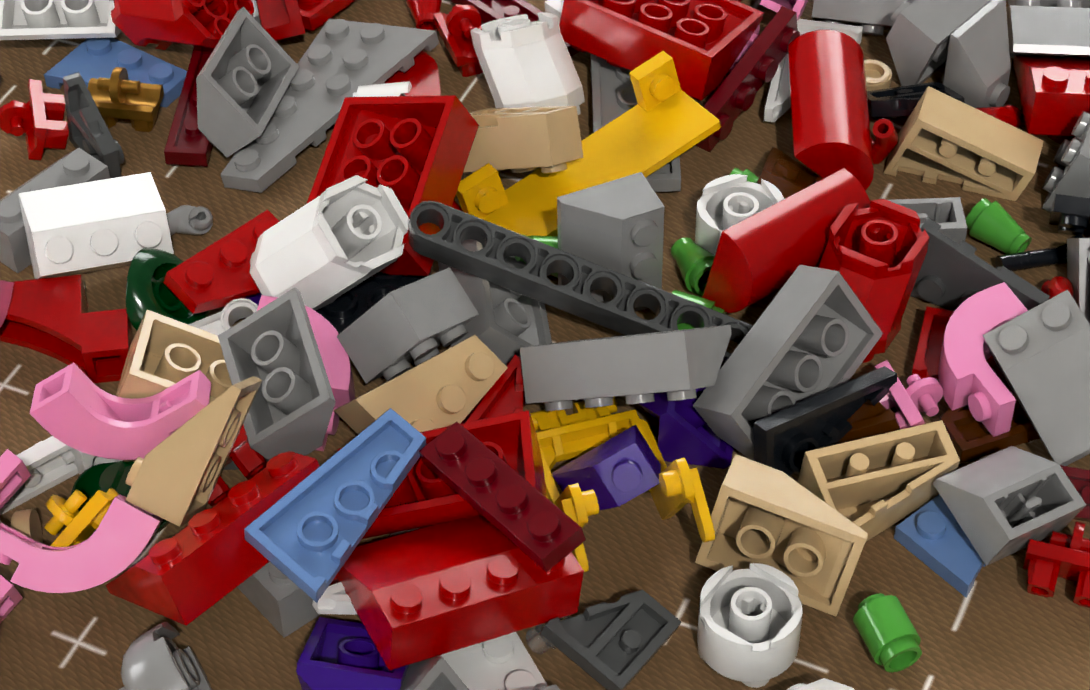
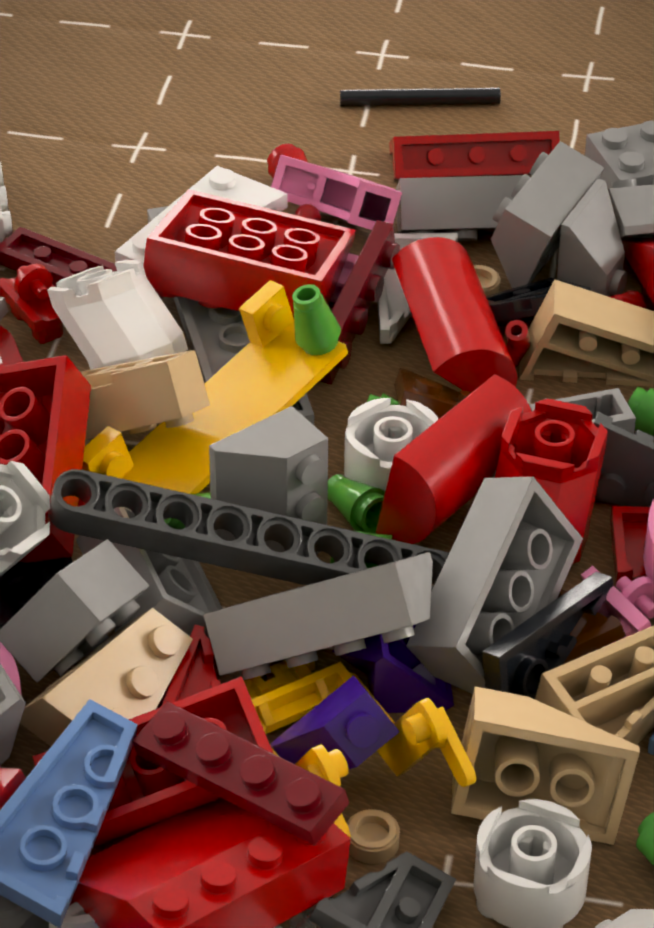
camera: 15 degrees left, 5 degrees down
none -> bright green cone [292,284,341,355]
none -> tan tile [347,809,400,864]

